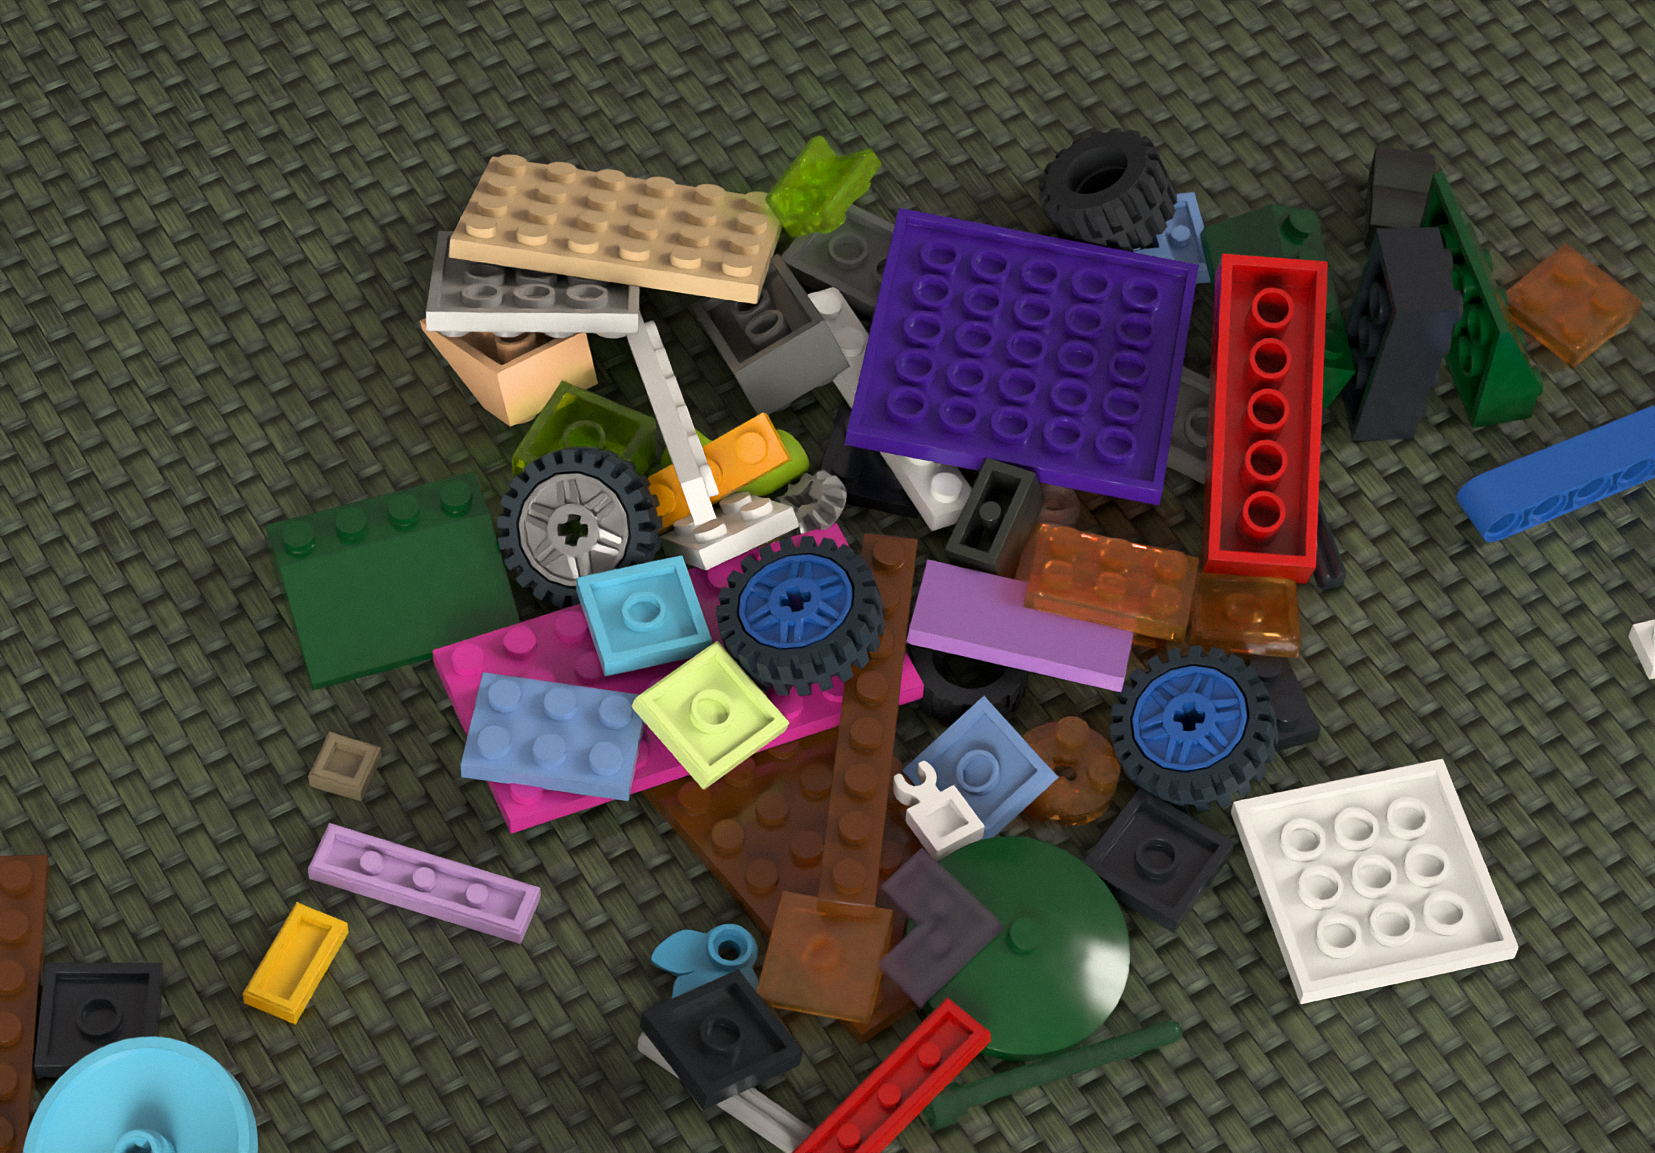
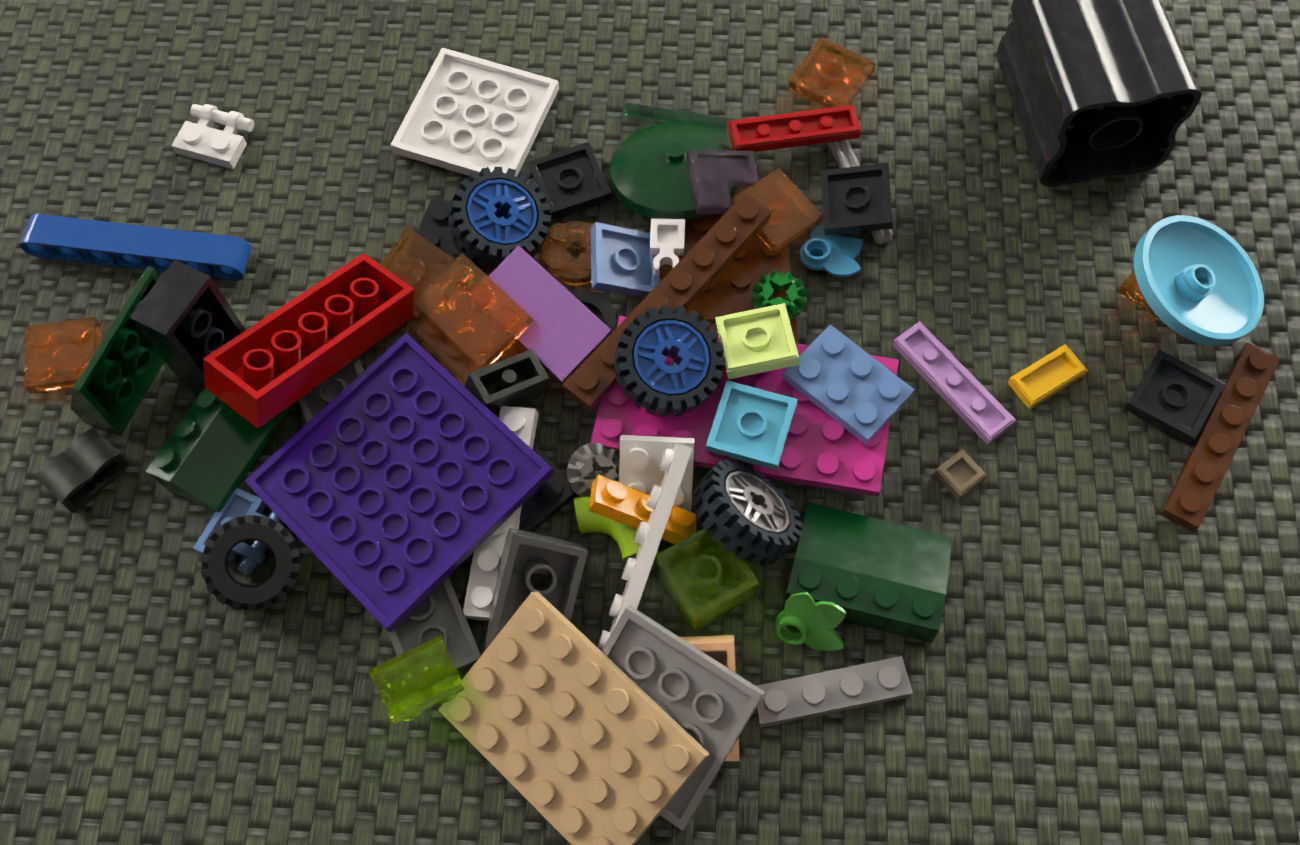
camera: 140 degrees left, 10 degrees up
none -> green gear [752,269,807,320]
none -> light grey plate [756,656,913,728]
none -> bright green plate [775,592,846,651]

